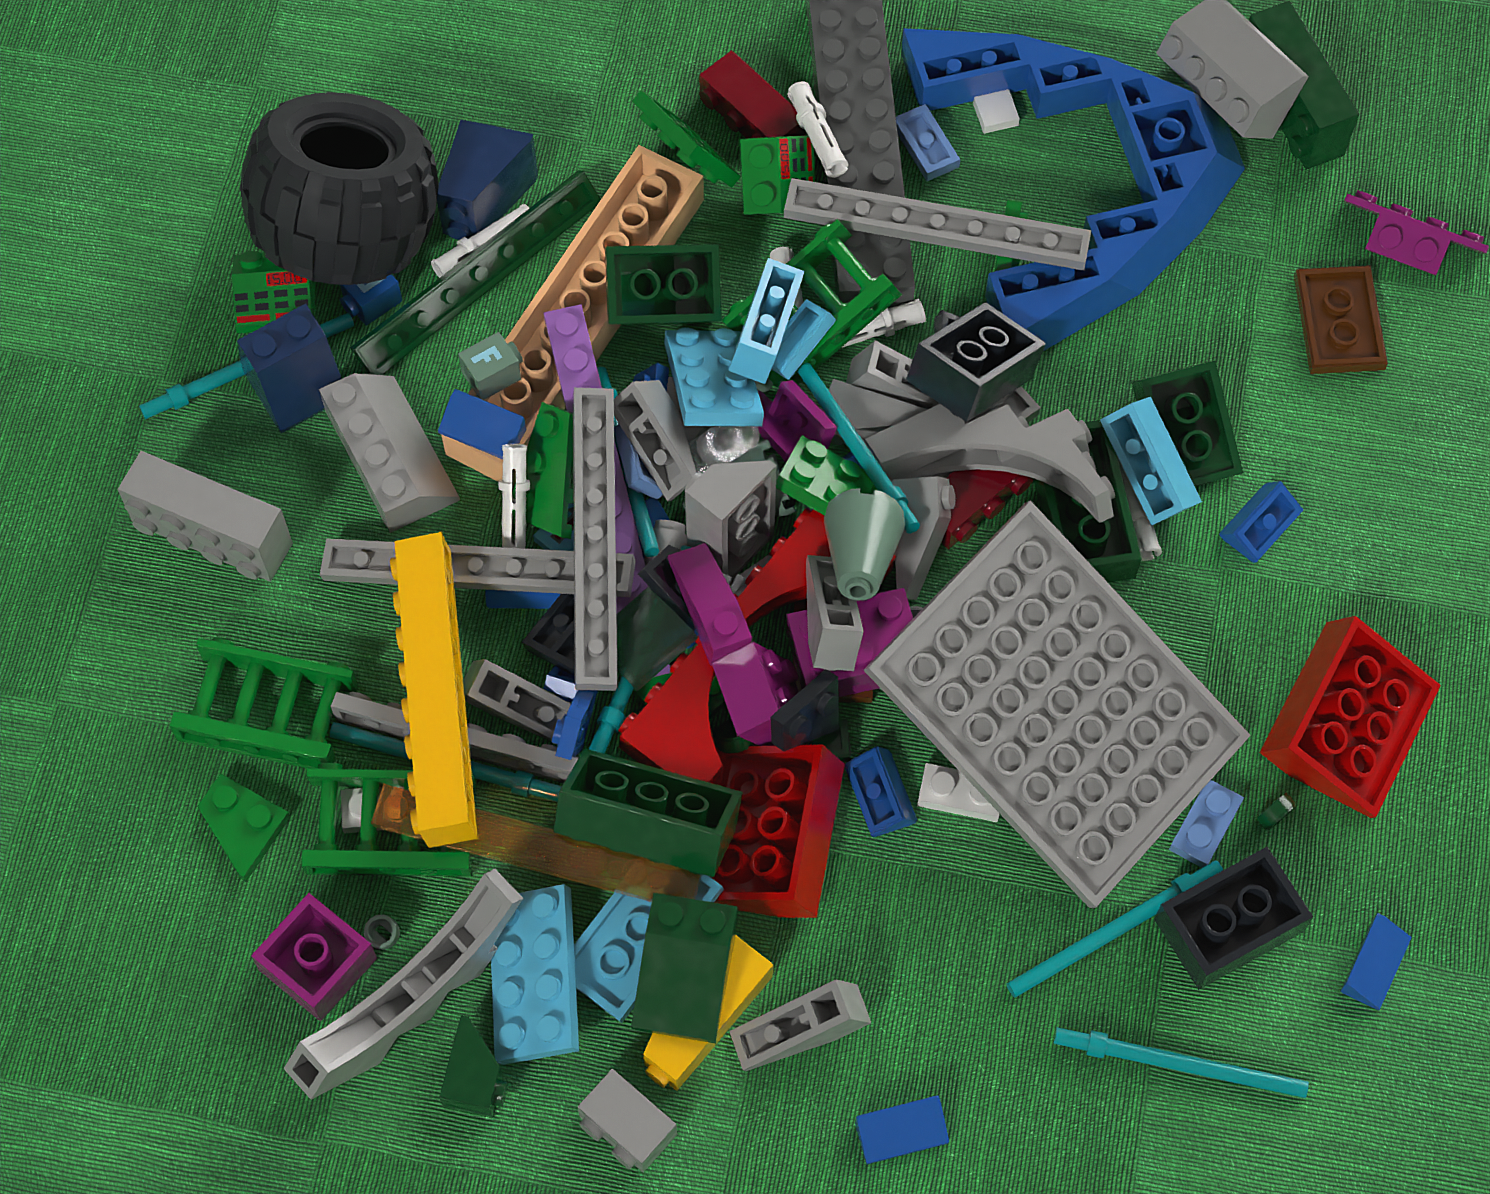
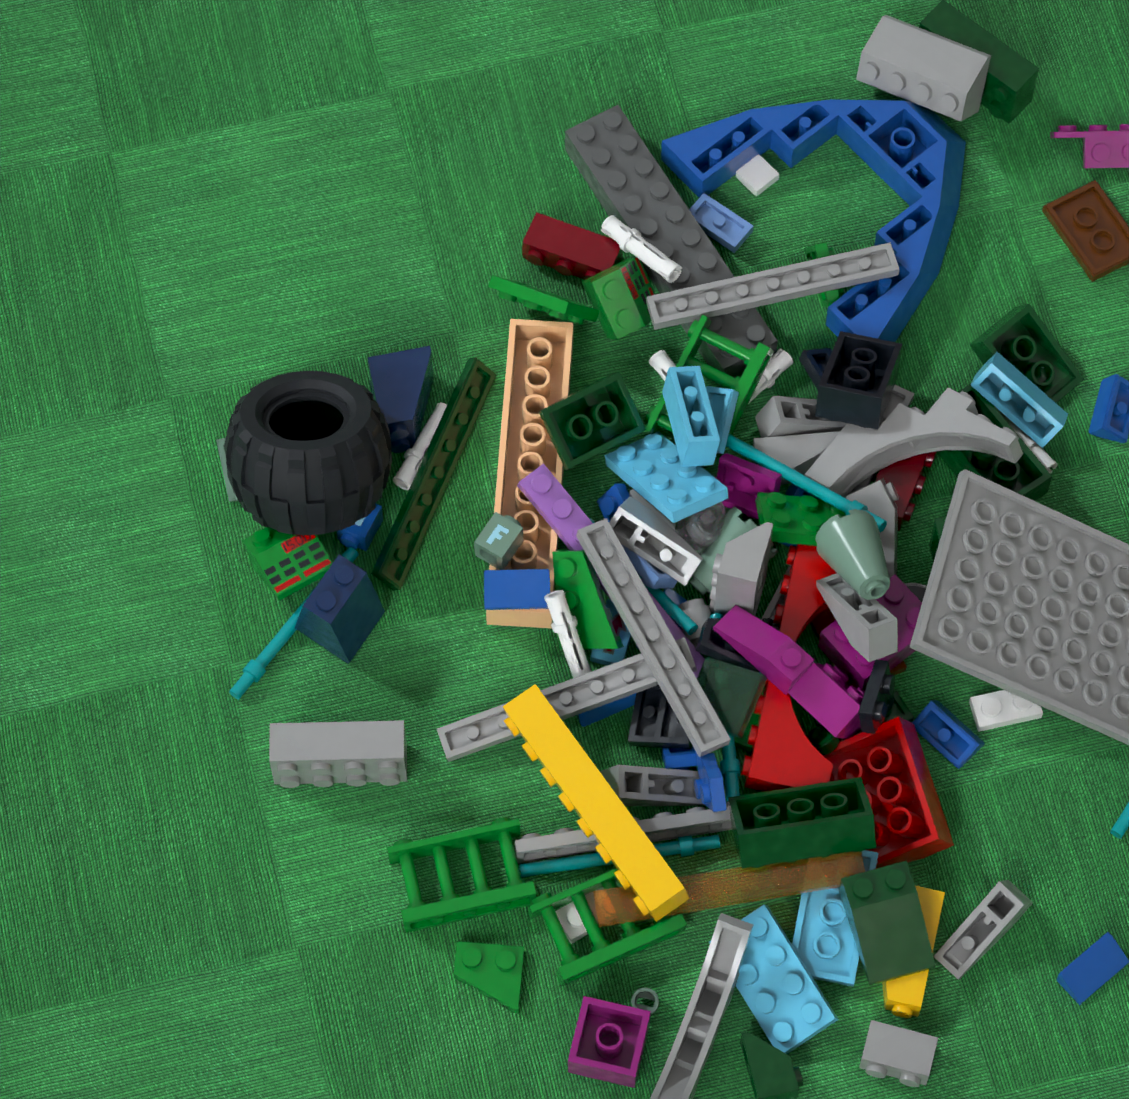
camera: 25 degrees left, 0 degrees up
light grey slope [319,373,460,533] -> none

